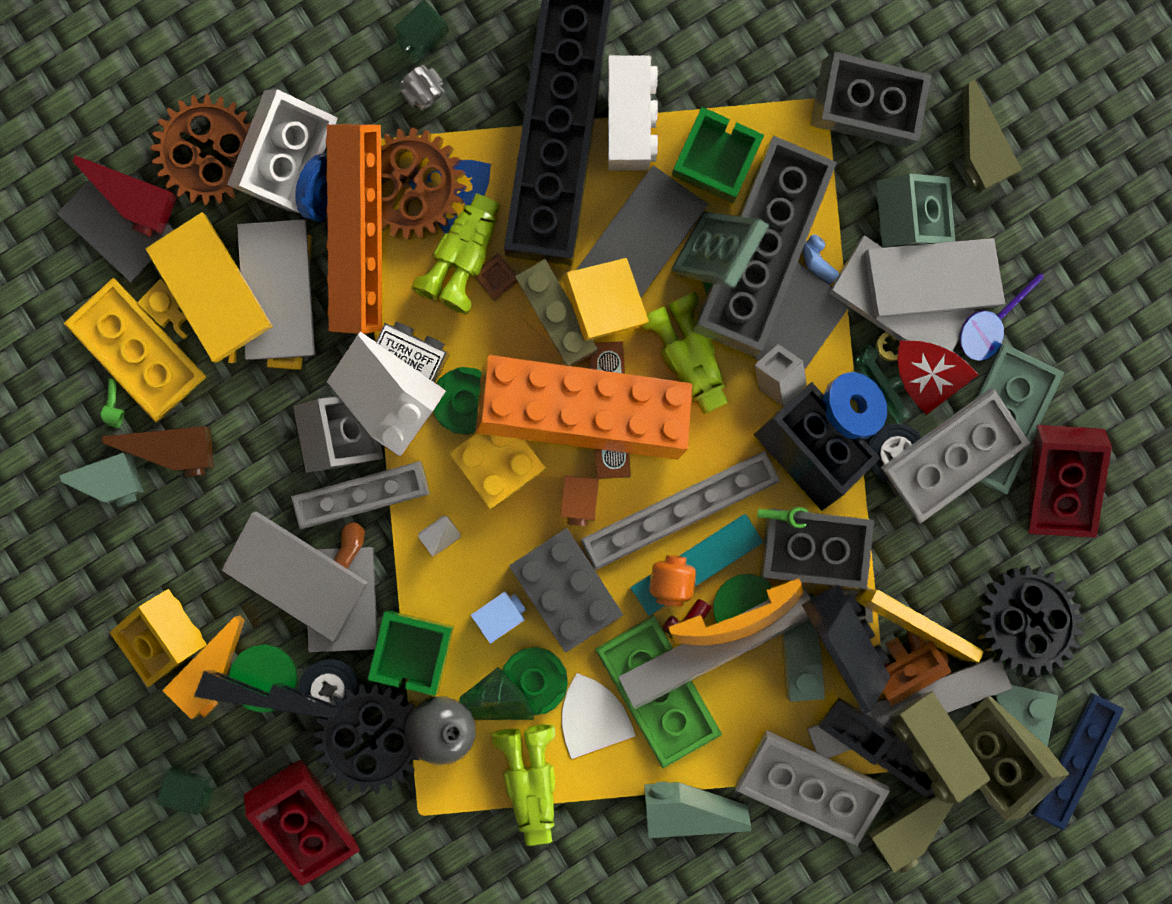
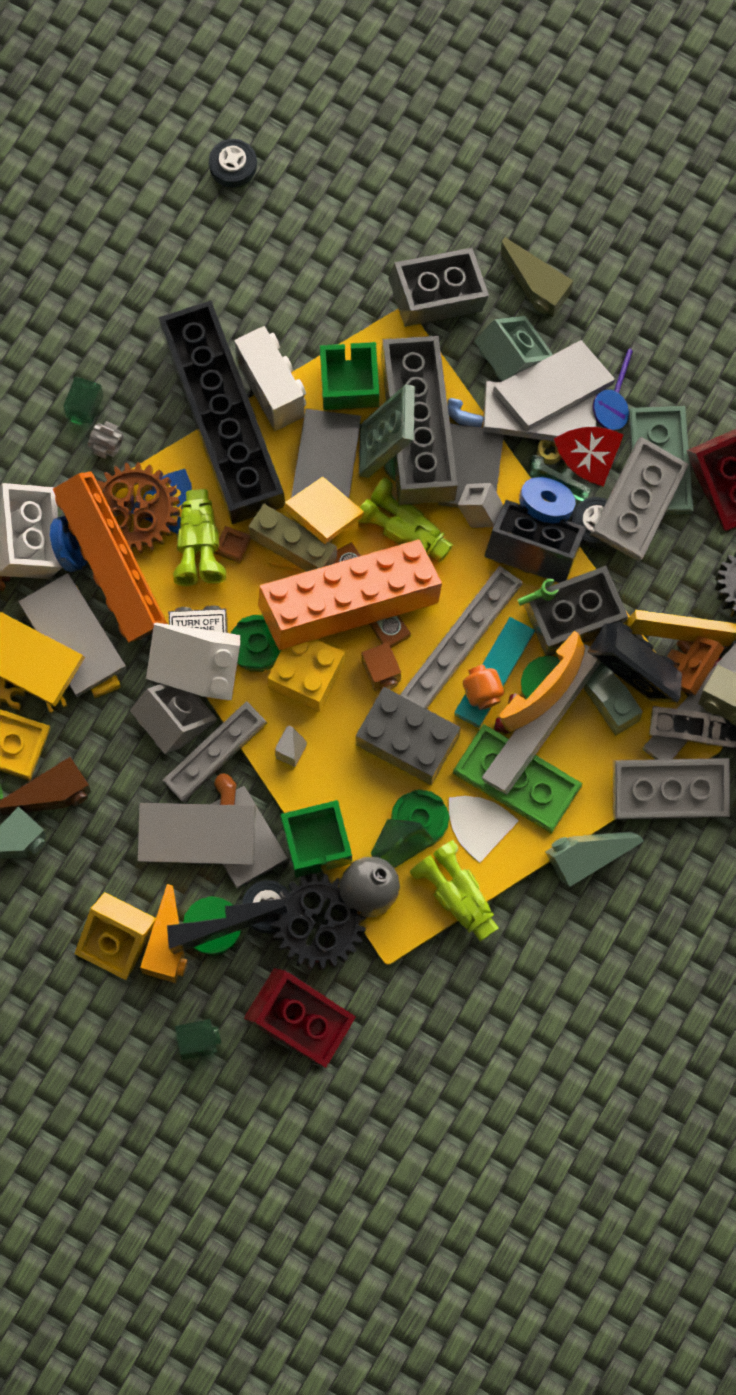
camera: 30 degrees left, 15 degrees down
light blue brick [471,591,527,644] -> none

